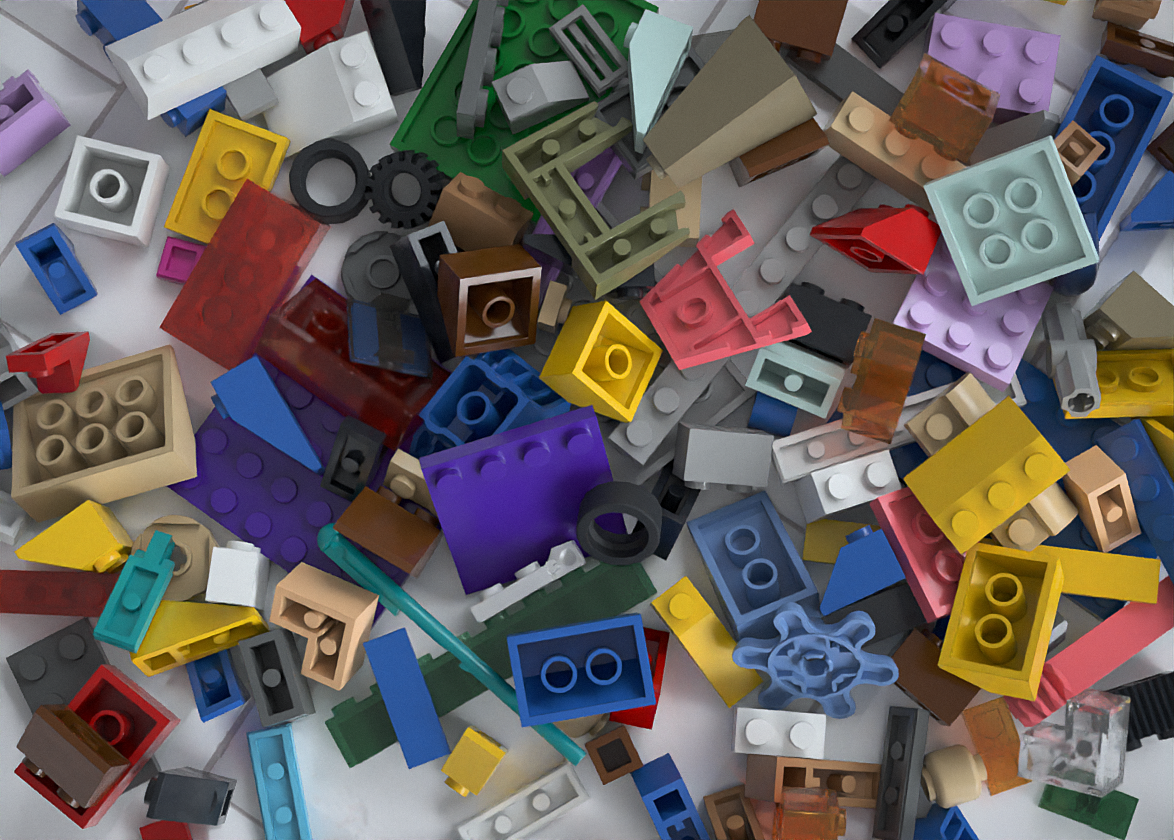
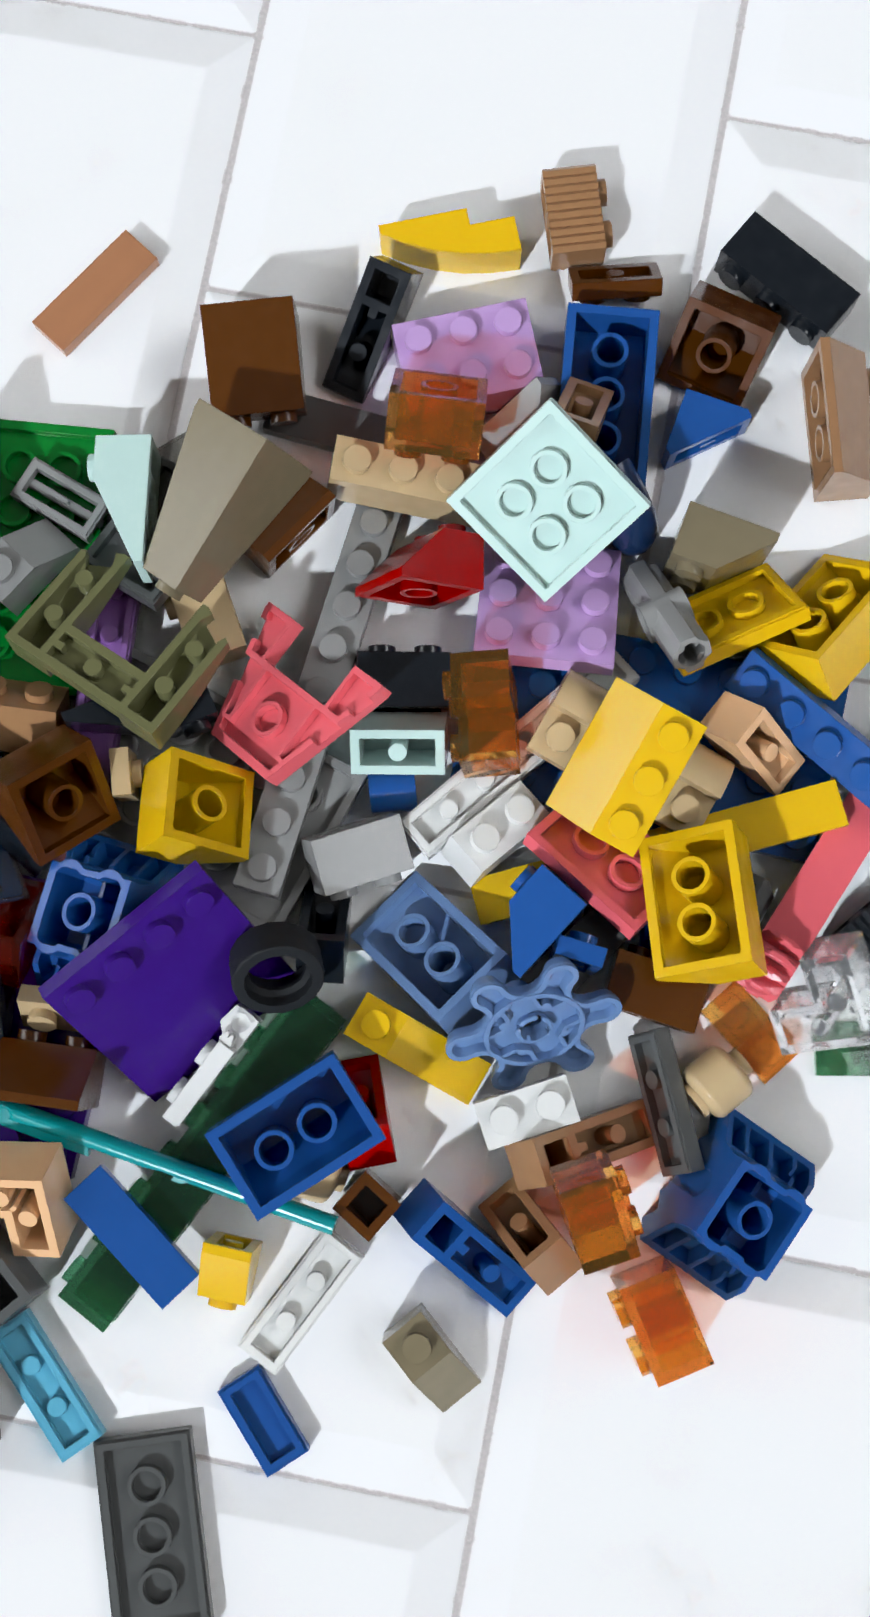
camera: 20 degrees left, 0 degrees up
none -> blue plate [548,930,608,975]

